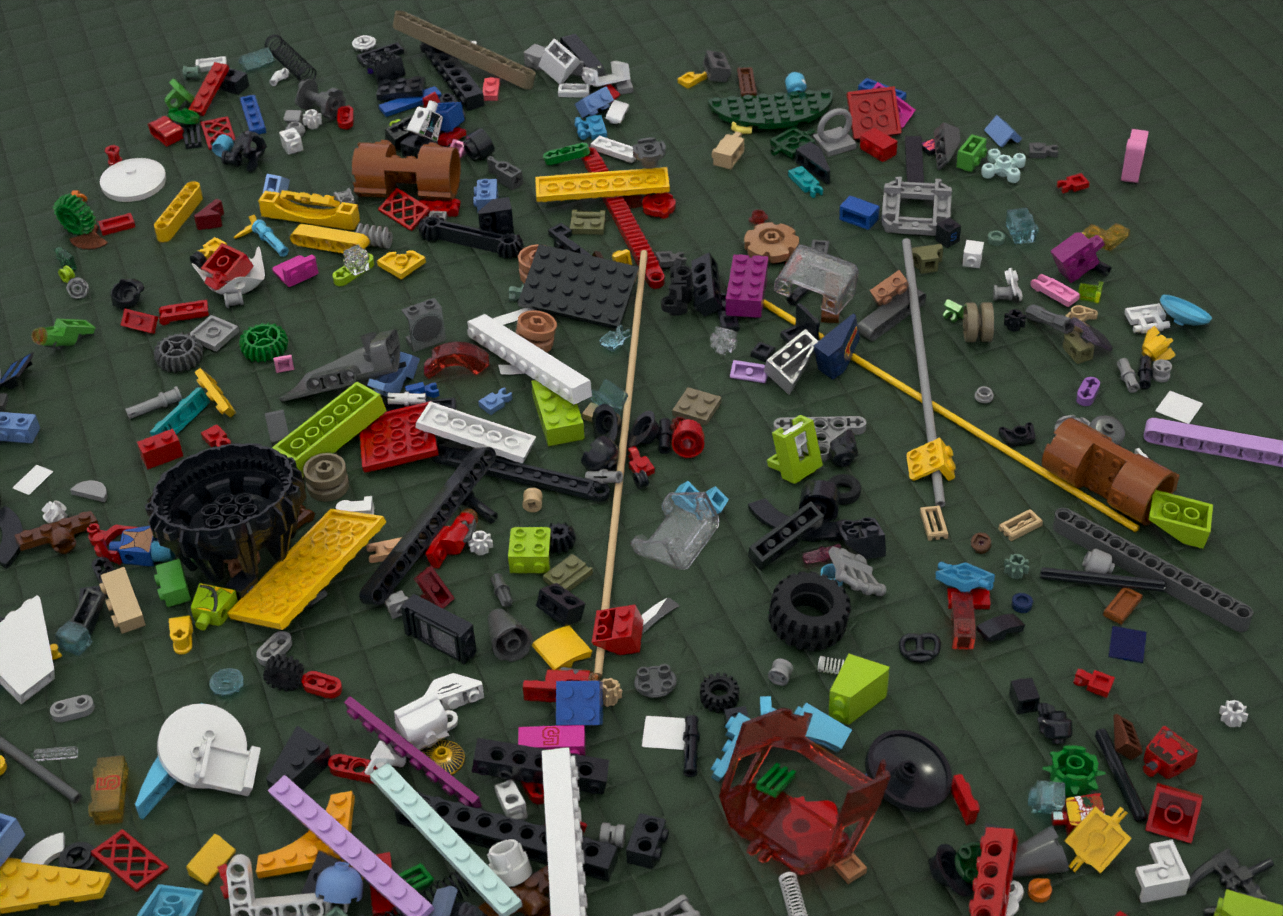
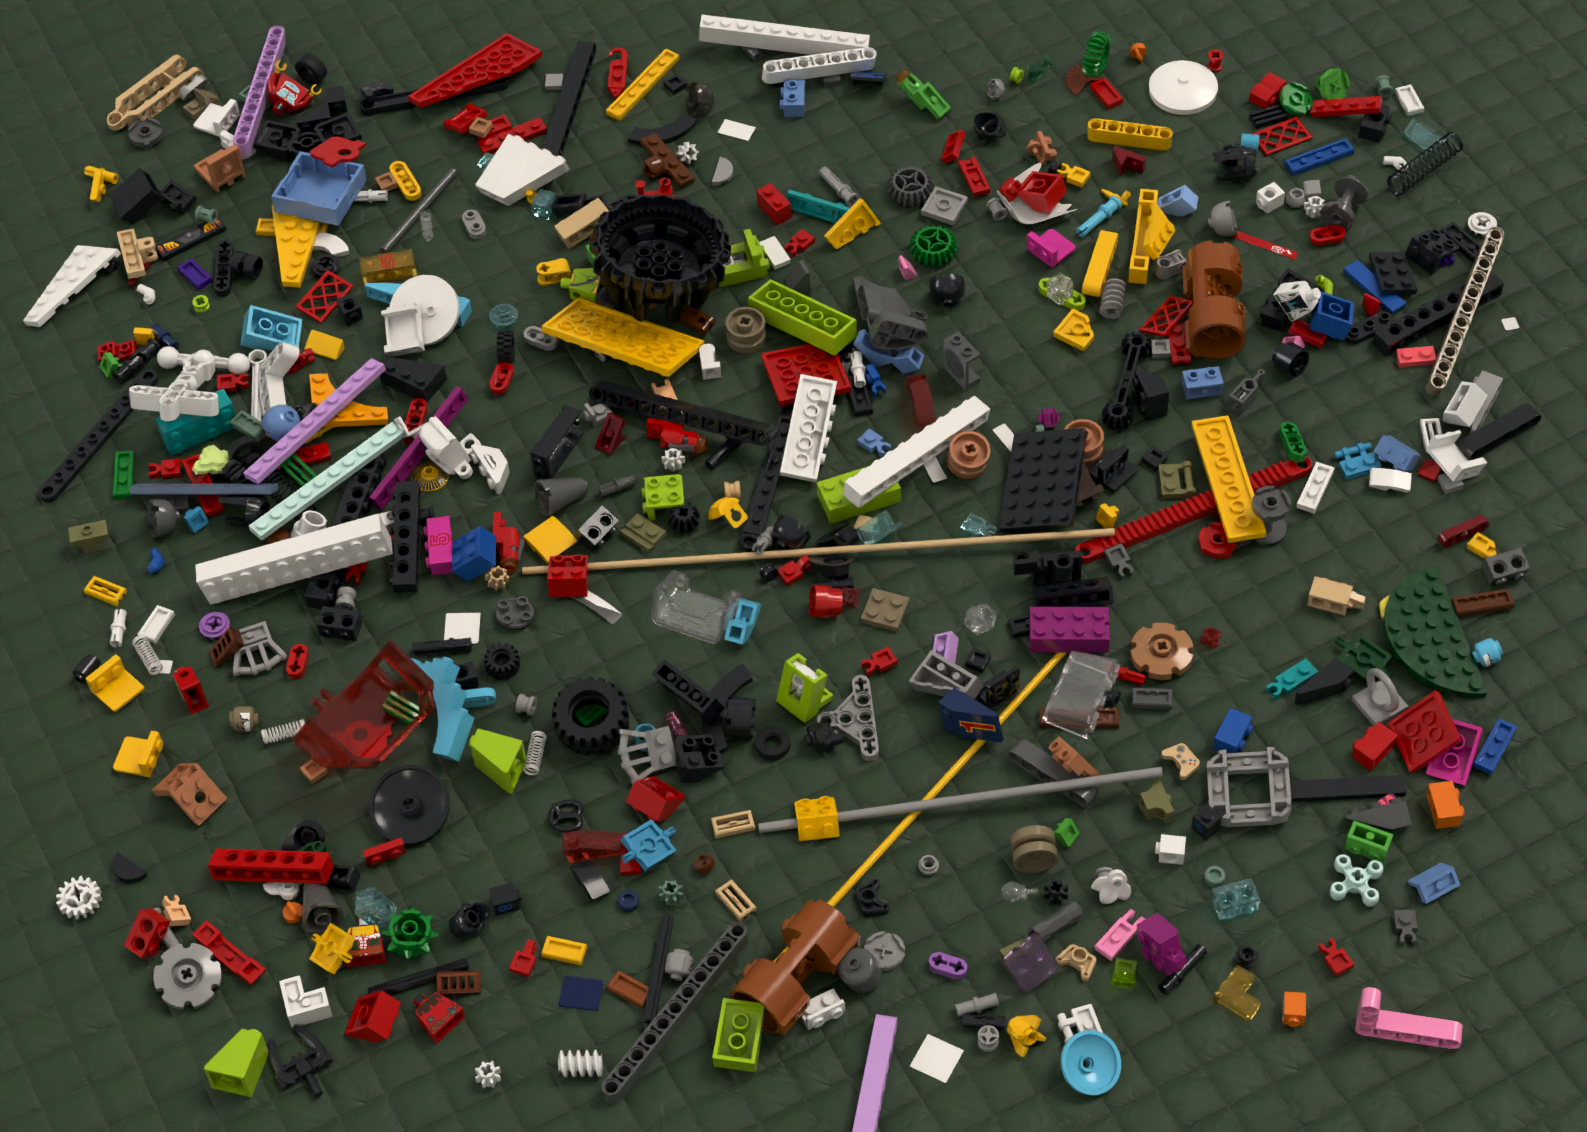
camera: 85 degrees right, 10 degrees up
none -> red beam [286,644,309,680]
none -> black brick [336,293,363,325]
none -> yellow tile [541,936,587,966]
none -> white piece [558,1050,603,1077]
none -> red slope [626,776,686,822]
none -> yellow piece [708,497,748,528]
none -> red plate [861,647,898,676]
none -> black cylinder [929,274,965,306]
none -> clear piece [1002,881,1038,903]
none -> nougat hips [1026,131,1057,166]
none -> magenta gear [1037,408,1060,427]
none -> tan piece [1161,743,1200,780]
none -> light grey cylinder [1208,200,1238,237]
none -> red sticker [1231,230,1297,260]
none -> black plate [1235,946,1259,968]
none -> orange brick [1282,992,1306,1027]
none -> orange brick [1426,781,1465,829]
none -> dark red beam [1437,515,1490,548]

